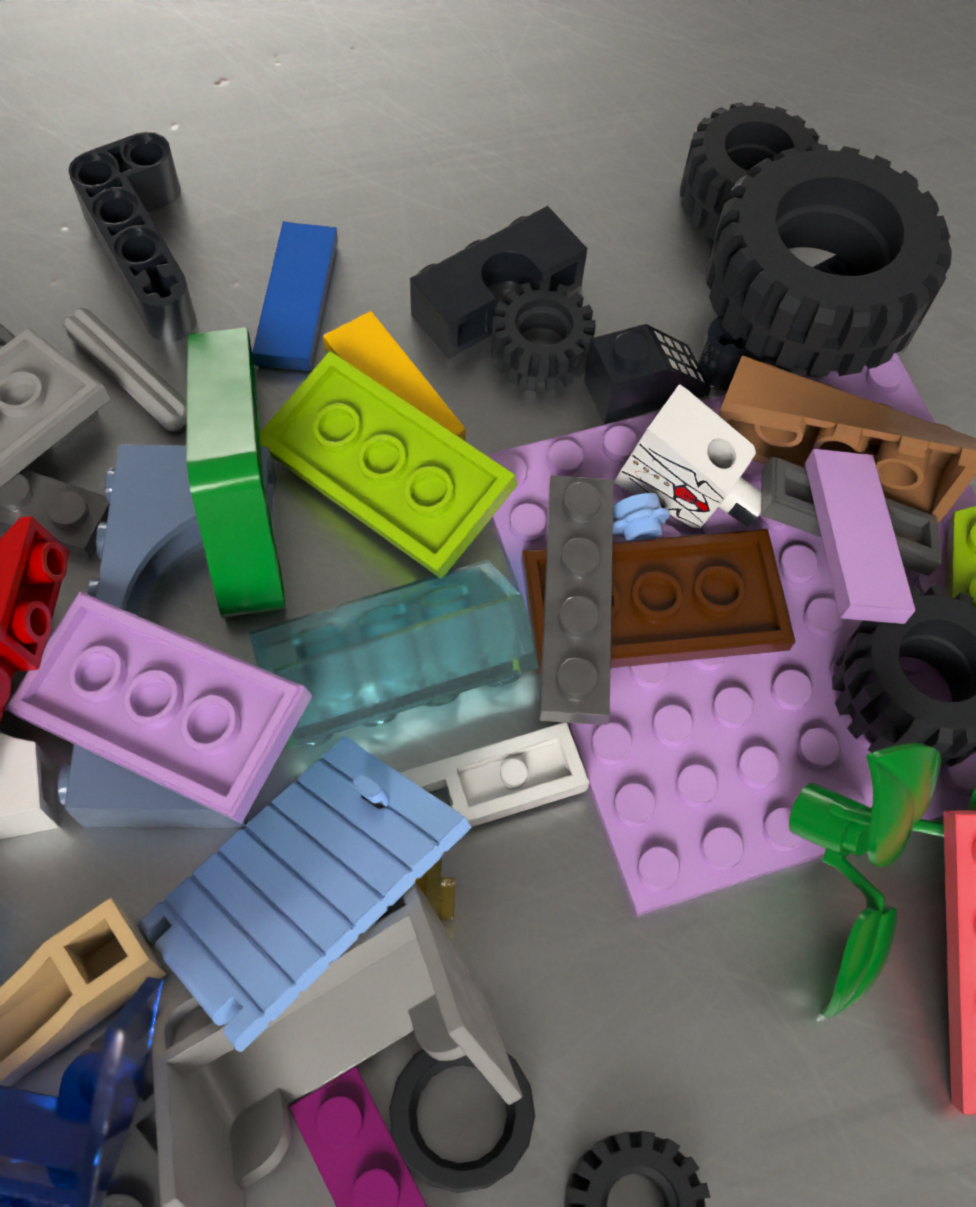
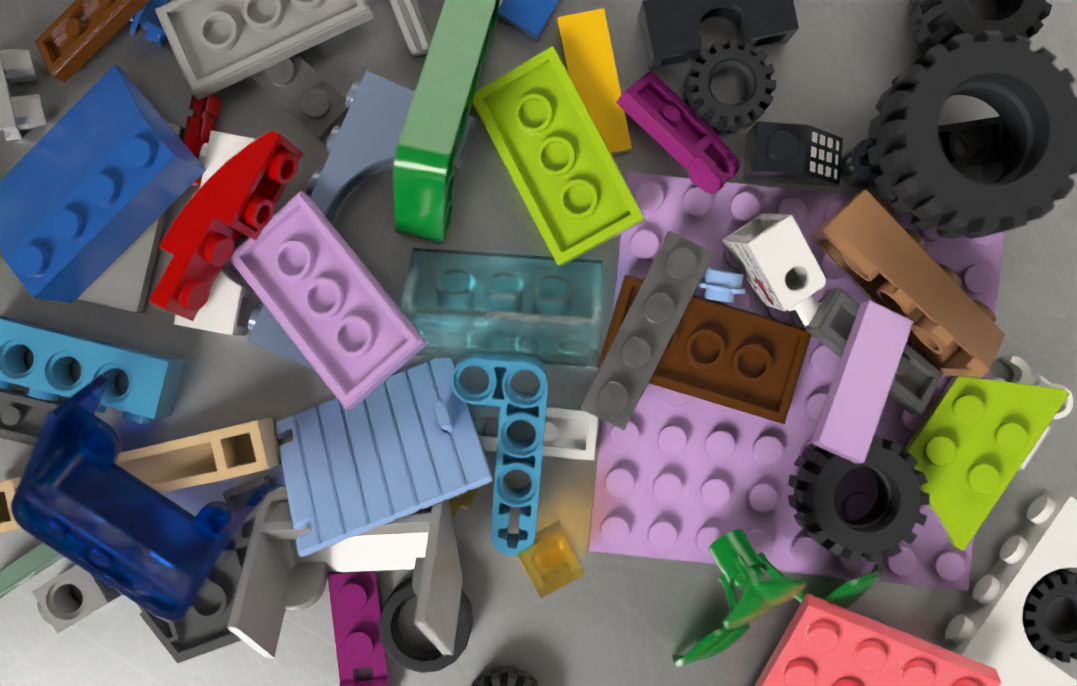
camera: 25 degrees right, 25 degrees up
none -> dark azure beam [451,352,548,556]
none -> clear yellow brick [517,521,585,598]
none -> magenta hinge [616,71,741,194]

